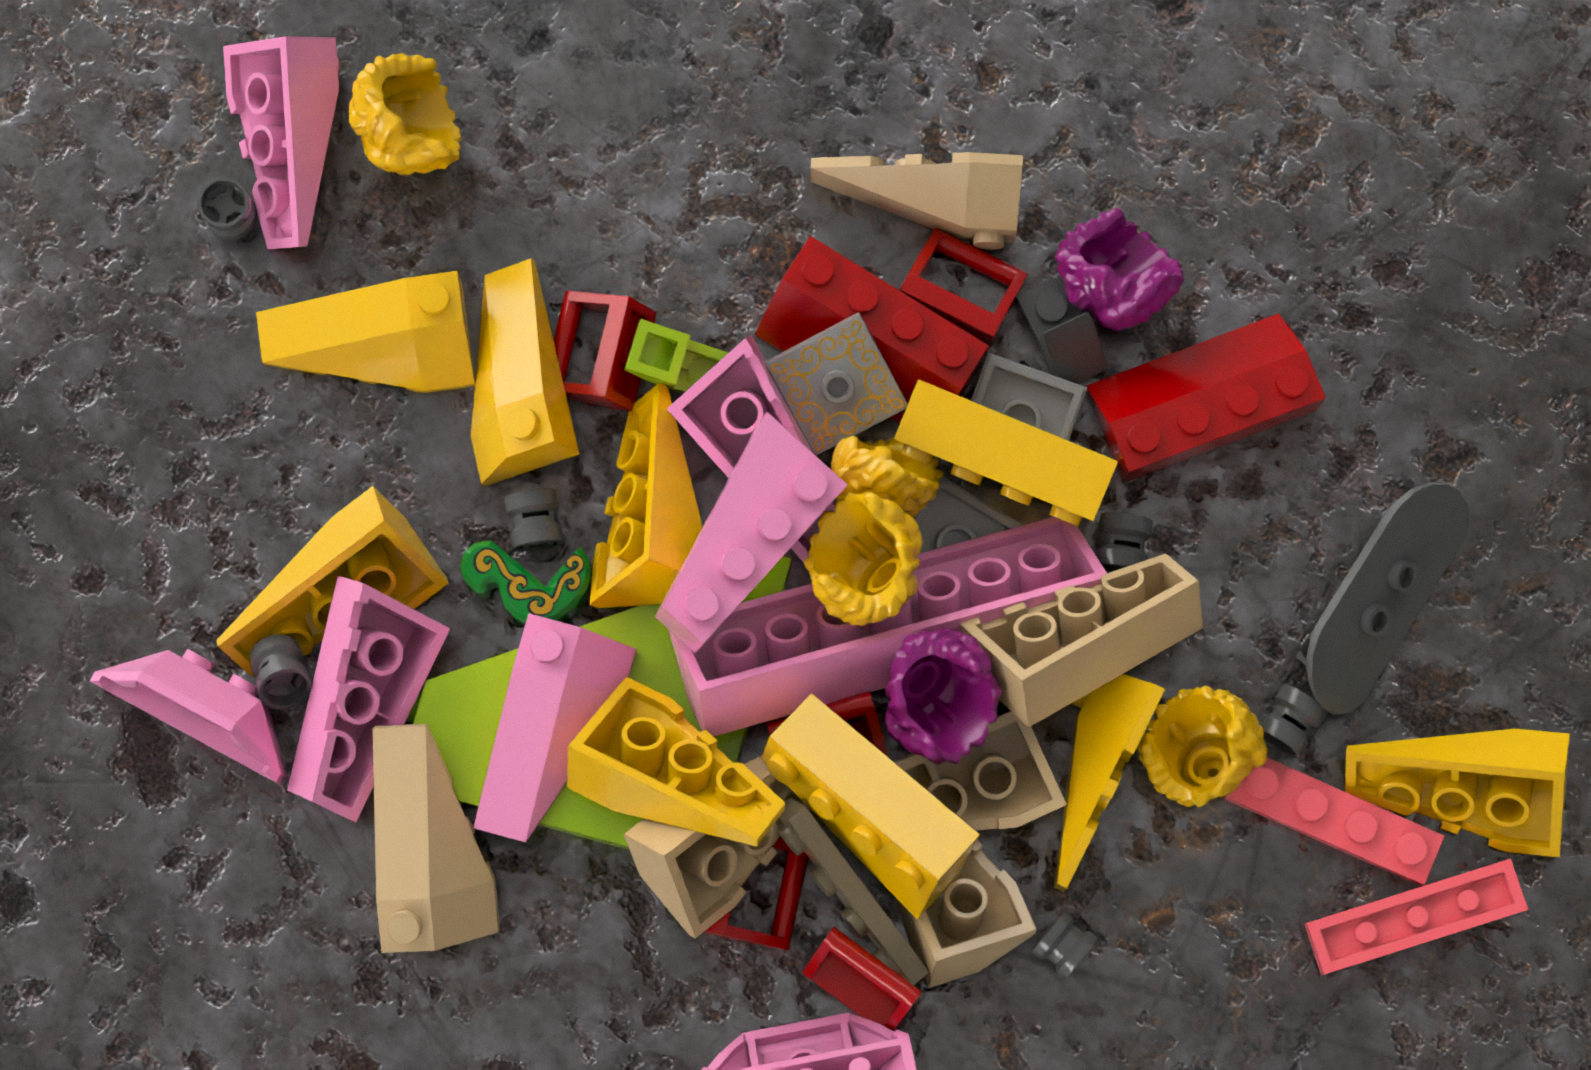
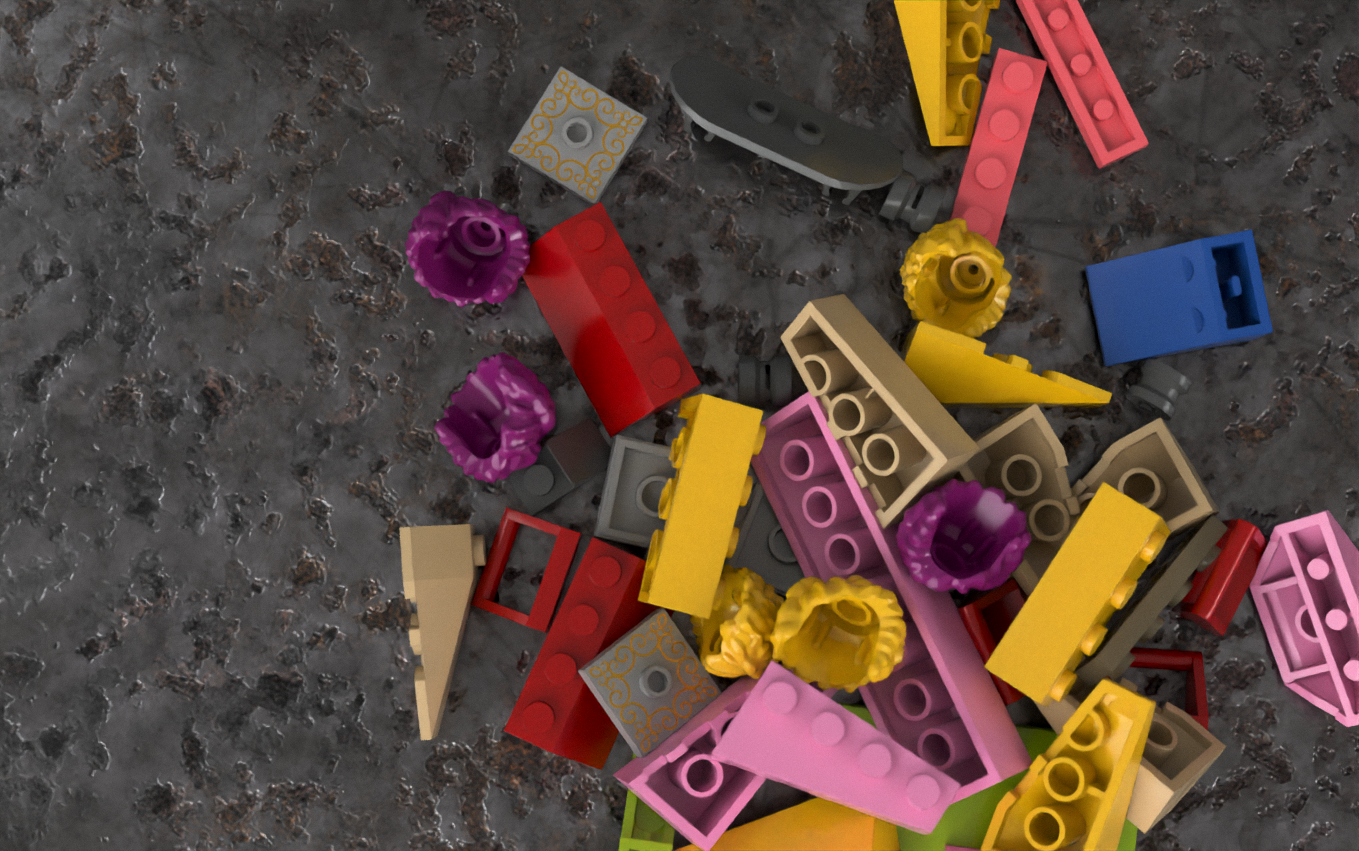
camera: 100 degrees left, 5 degrees up
none -> magenta hair [405,190,530,307]
none -> light grey plate [507,66,648,206]
none -> blue slope [1085,230,1273,367]

